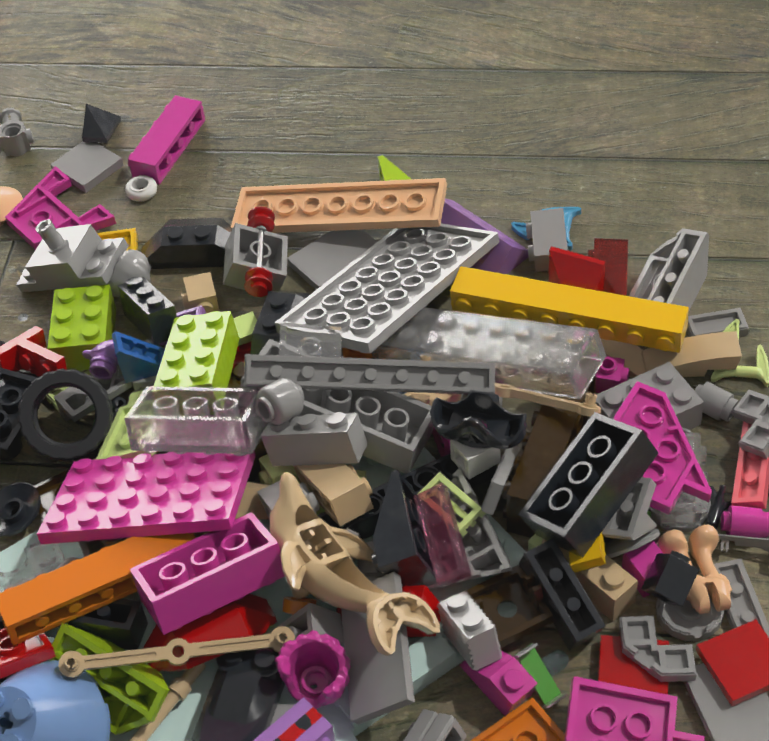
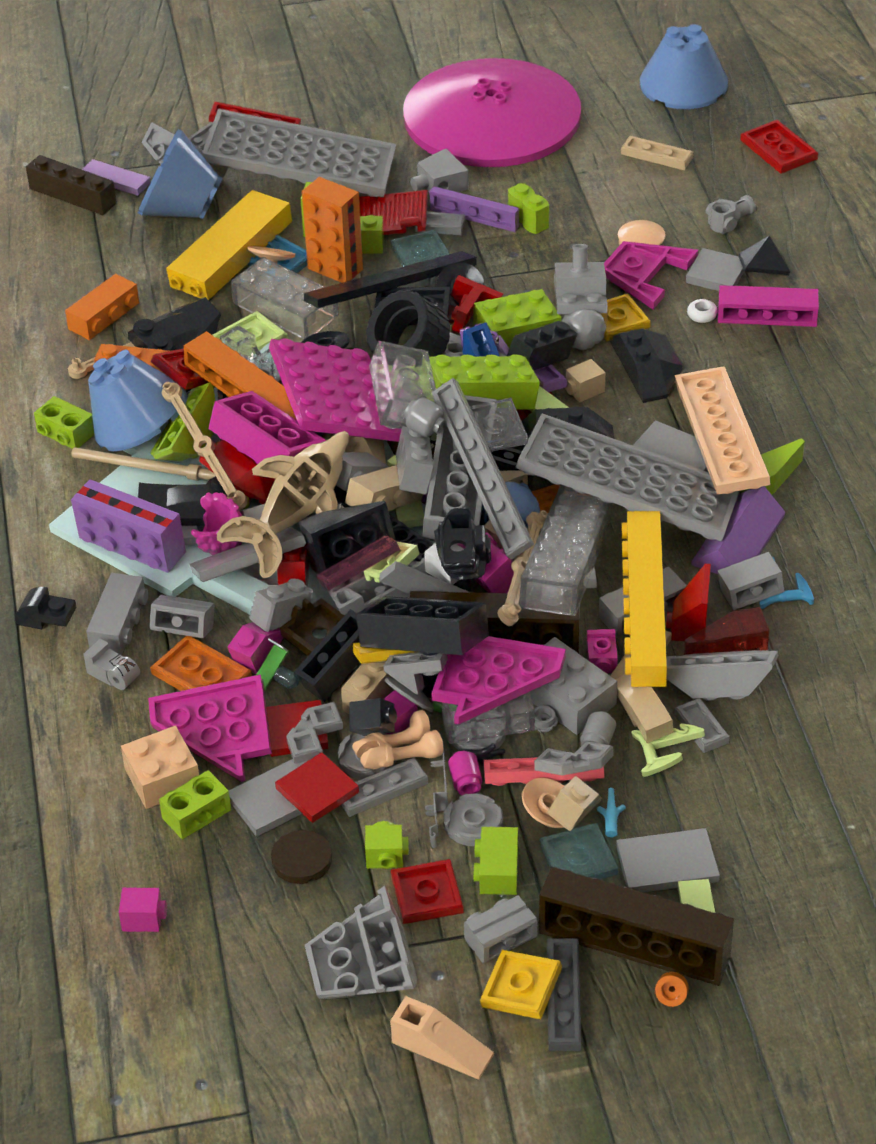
camera: 70 degrees right, 5 degrees down
light grey brick [223,206,288,297] -> none

